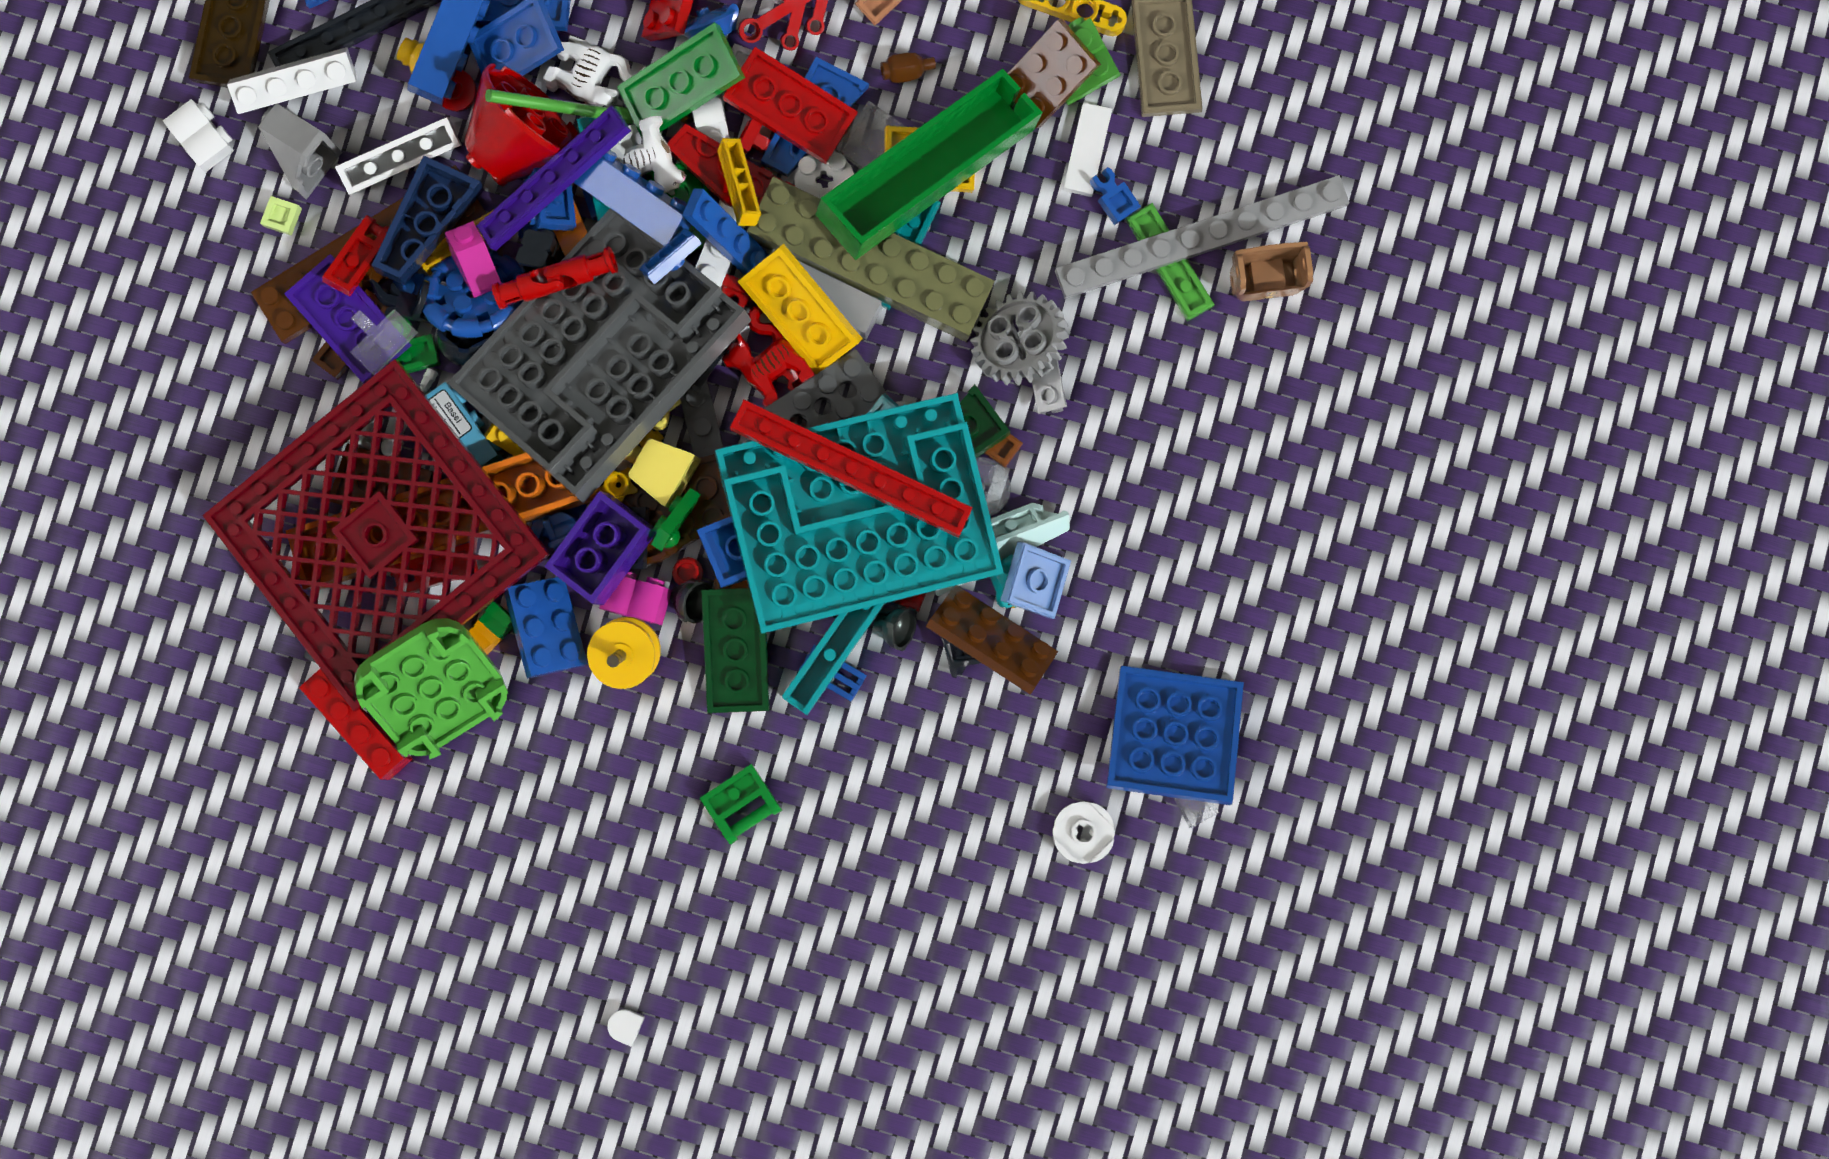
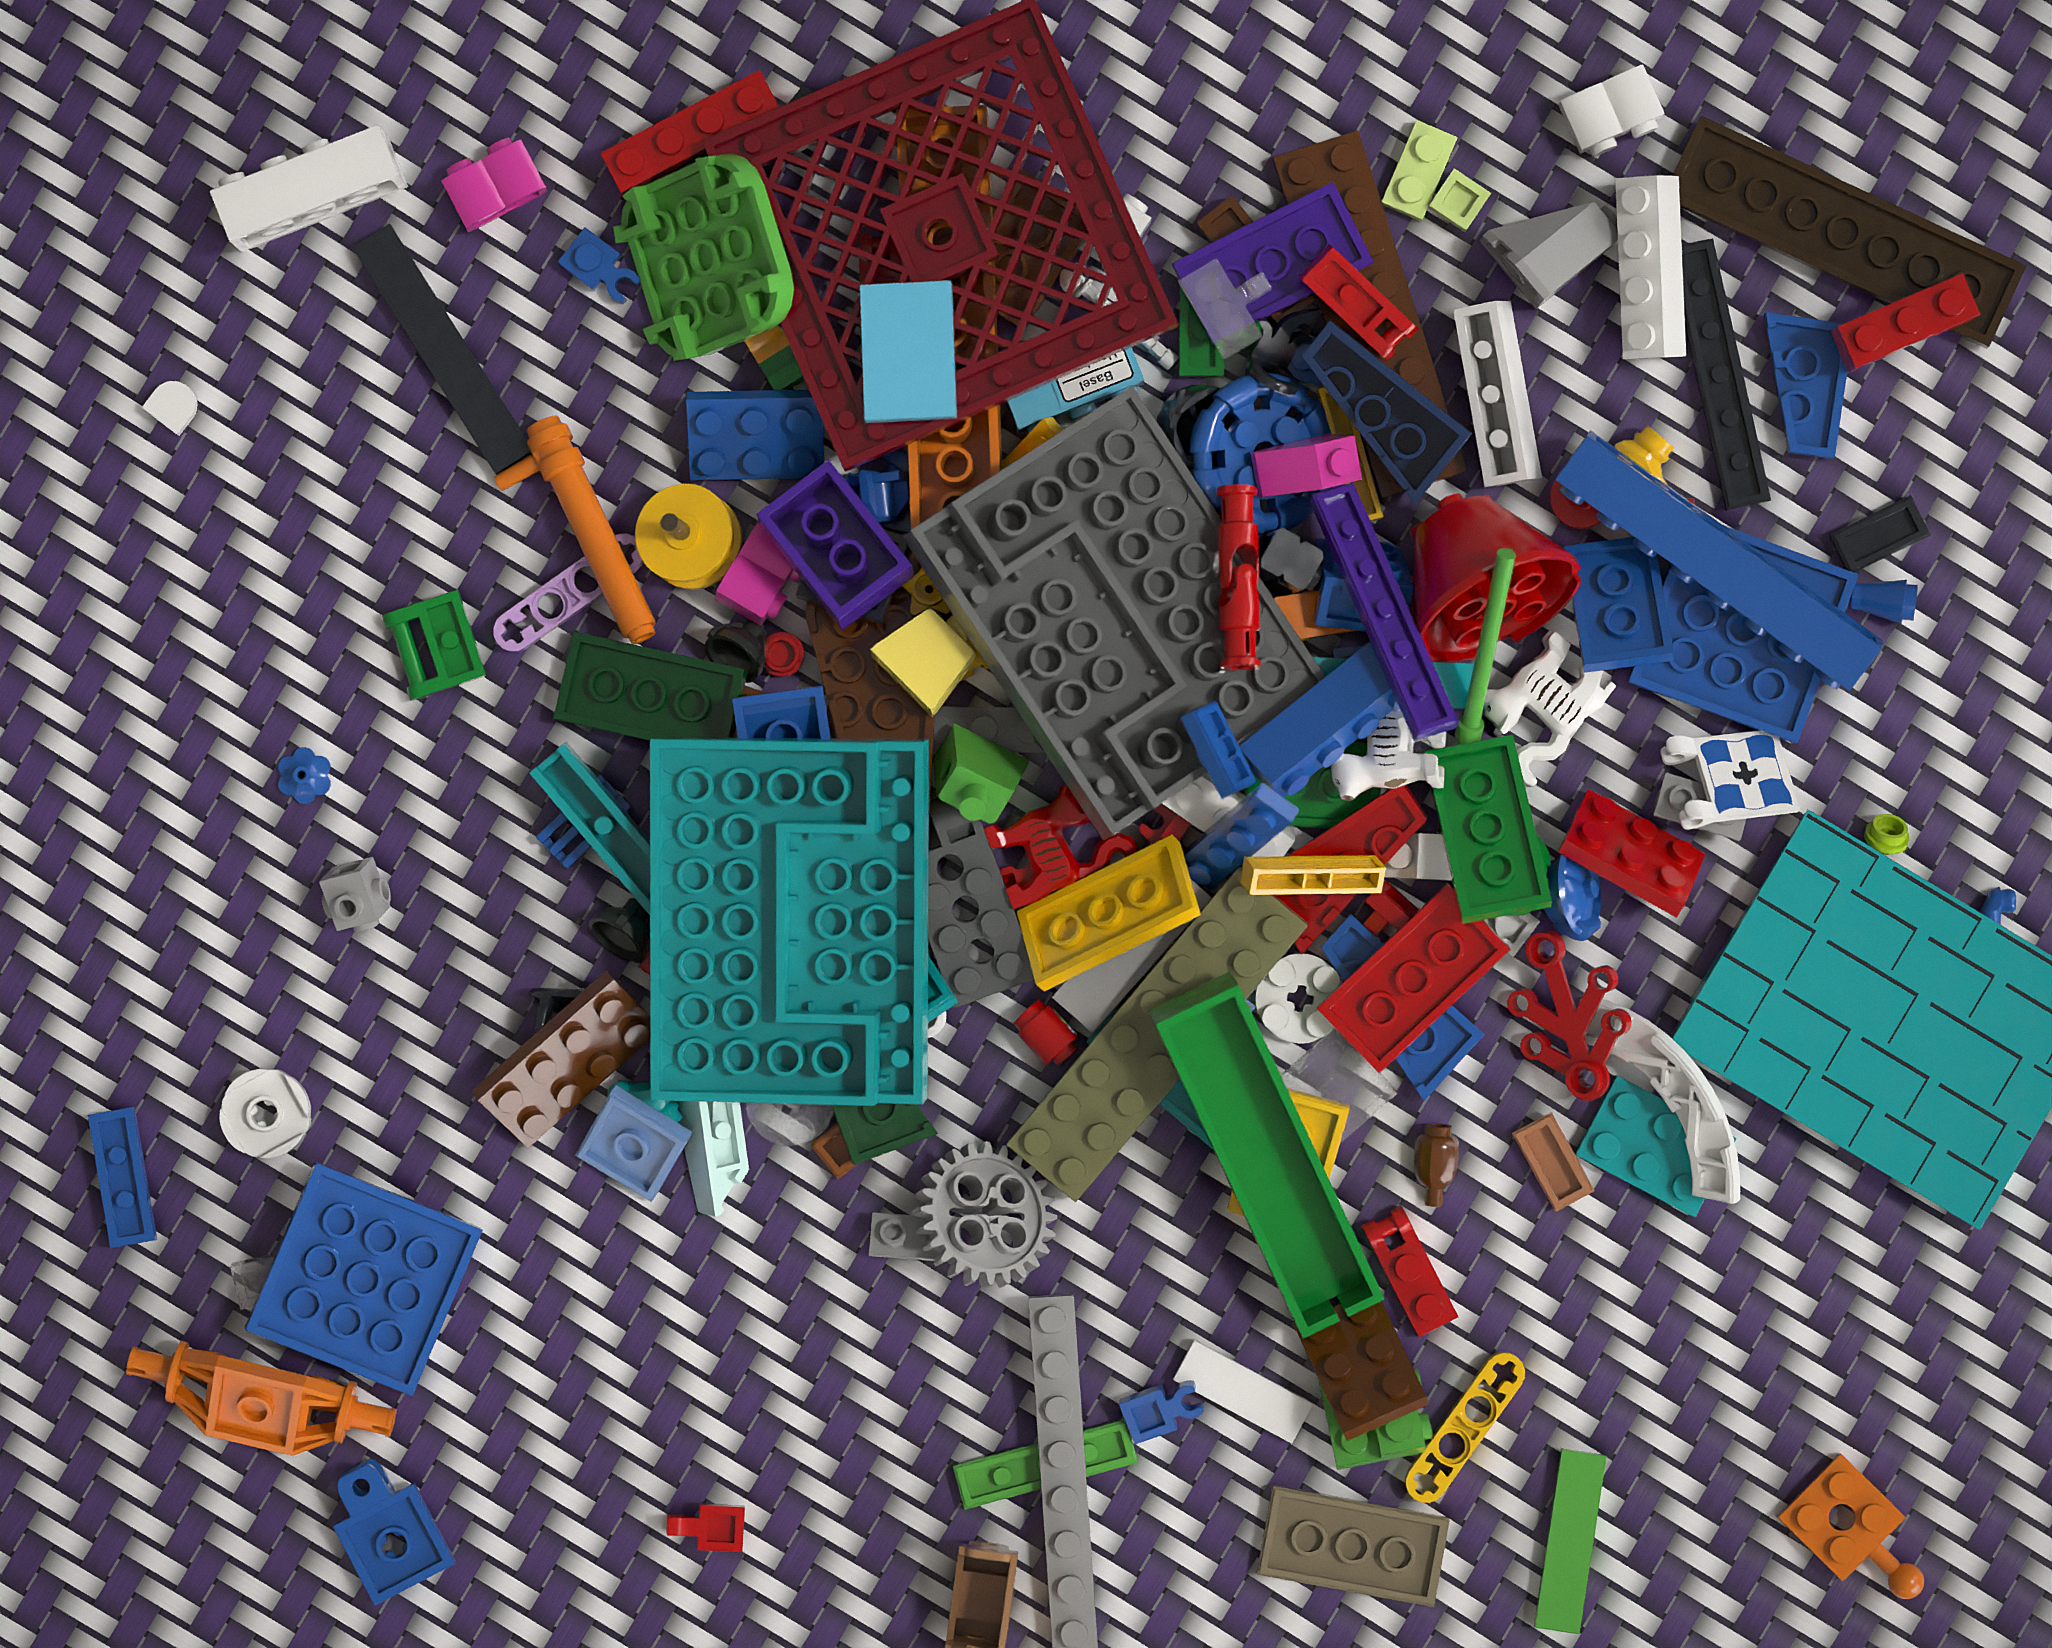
camera: 100 degrees right, 5 degrees up
green plate [651,488,700,551] -> none
red plate [730,400,973,538] -> none
none -> blue plate [88,1107,157,1248]
none -> orange plate [126,1341,397,1456]
none -> white brick [210,125,408,252]
none -> blue plant [278,747,331,804]
none -> light grey brick [319,857,391,932]
none -> blue plate [333,1459,456,1606]
none -> black tile [352,223,531,474]
none -> dark pink brick [441,138,548,232]
none -> lavender beam [493,534,643,652]
none -> orange cylinder [494,415,656,644]
none -> blue plate [558,227,641,304]
none -> red plate [666,1503,745,1552]
none -> medium azure tile [860,281,957,423]
none -> bright green torso [933,723,1029,824]
none -> red brick [1013,999,1079,1067]
none -> red plate [1361,1205,1459,1337]
none -> yellowish green plate [1382,120,1458,222]

